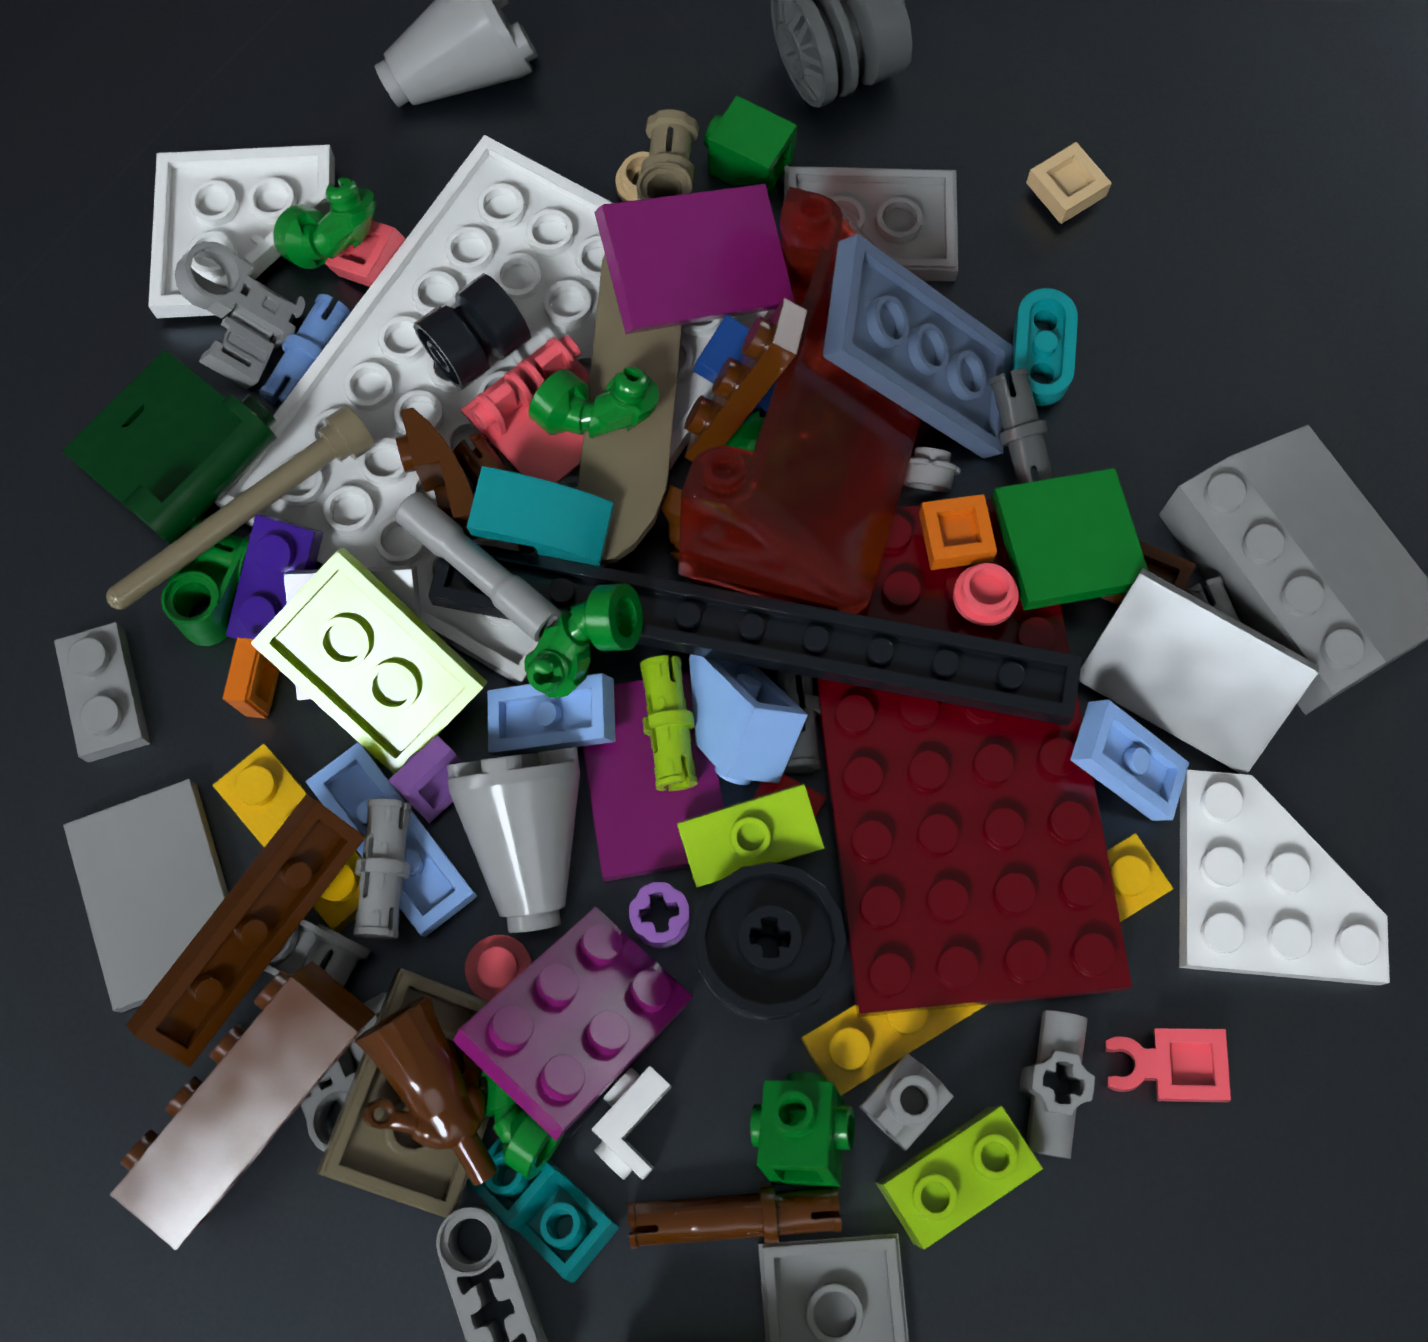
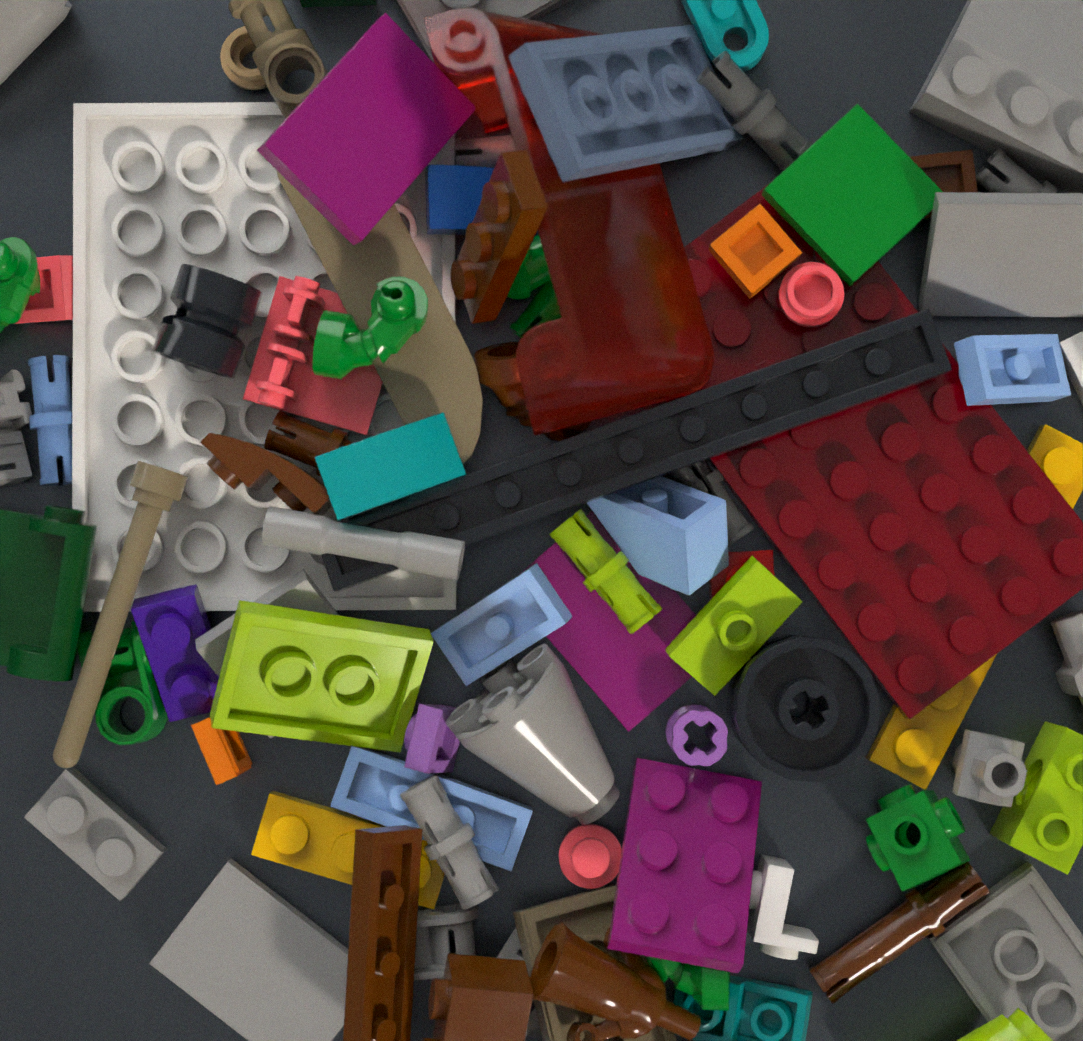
camera: 30 degrees left, 15 degrees up
green arm [524,583,643,698] -> none
light grey plate [900,447,961,492] -> none

